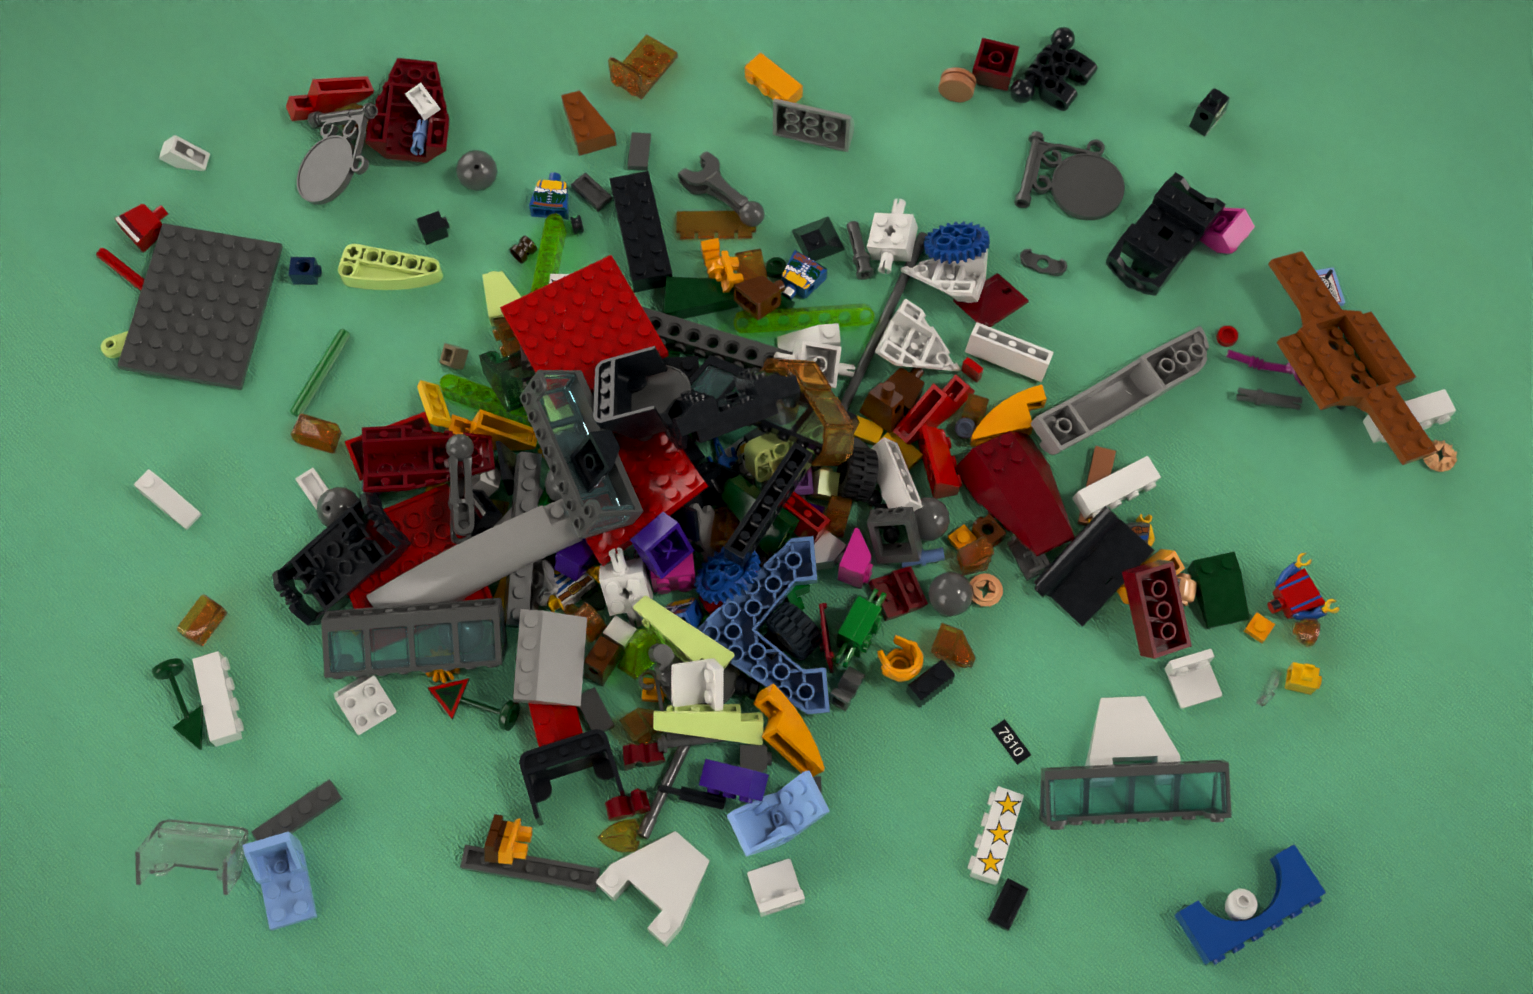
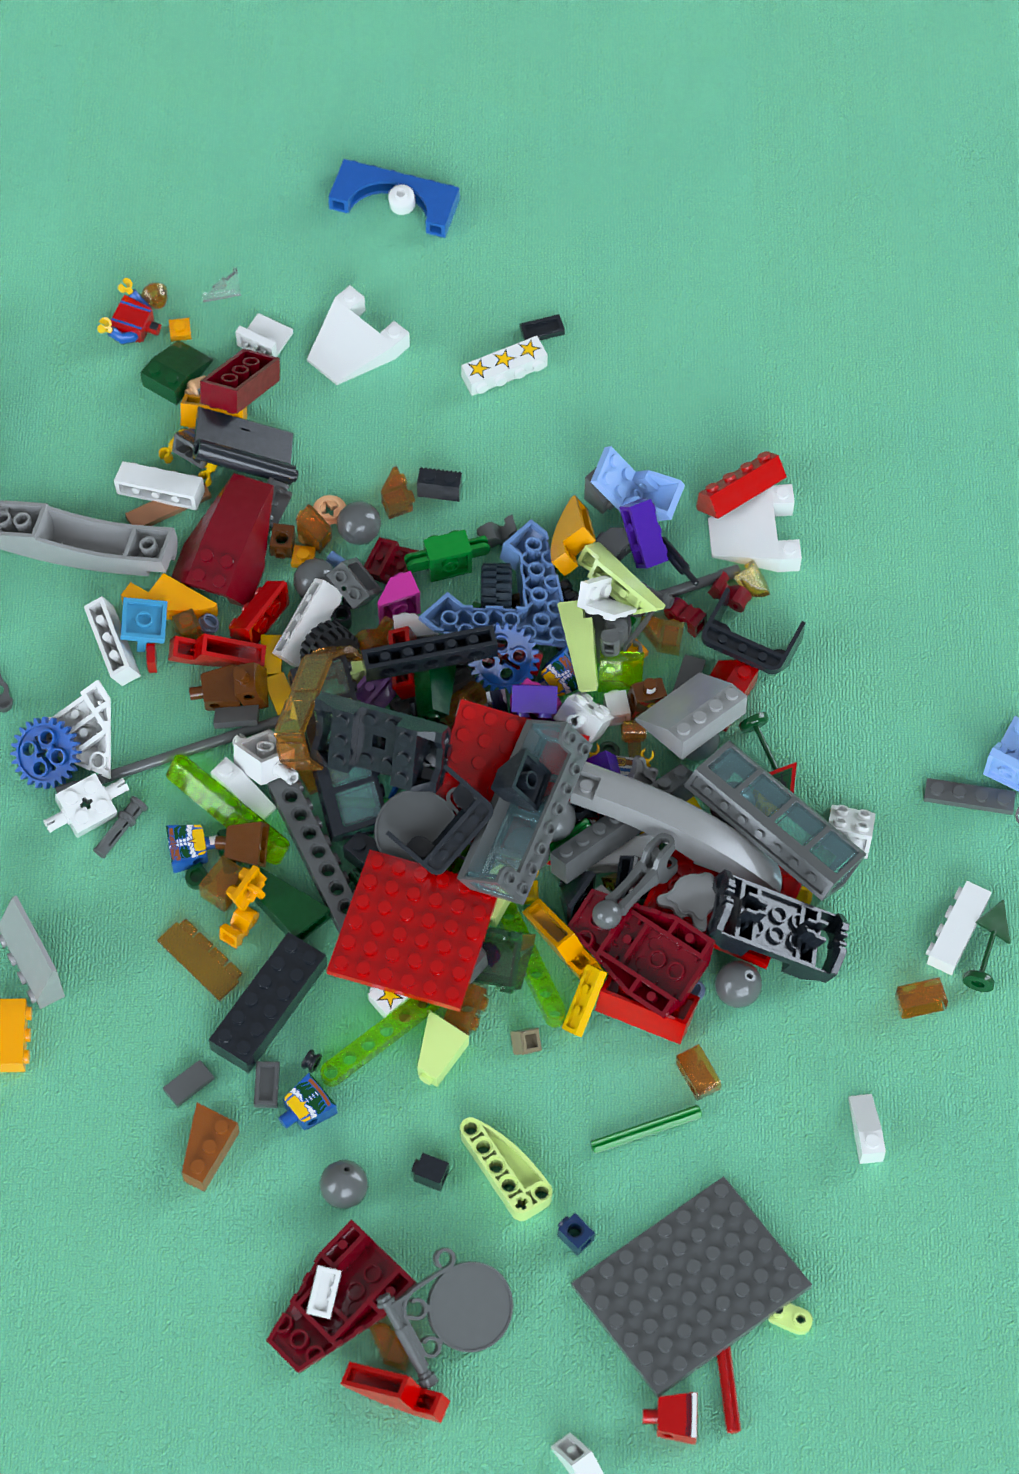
camera: 135 degrees left, 5 degrees down
white tile [295,468,329,510] -> none
medium blue pin [411,119,429,155] -> none
dark grey plate [460,845,600,893] -> none
light orange hips [484,814,533,865] -> none
dark brown wheel [509,235,538,264] -> none
clear orange bracket [608,34,678,99] -> none
dark grey piece [678,151,765,227] -> none
white bracket [747,859,805,917] -> none
black slope [792,217,845,261] -> none
dark red container [819,603,834,673] -> none
white wedge [875,299,961,372] -> none
light orange helmet [877,635,923,682] -> none
dark red container [953,273,1029,327] -> none
black sticker [991,719,1031,765] -> none
window [1039,759,1232,830] -> none
yellow brick [1285,662,1322,695] -> none
none -> dark azure bracket [120,597,167,652]
none -> dark grey tile [213,705,260,729]
none -> light grey tile [656,872,715,932]
none -> red slope [696,451,787,519]

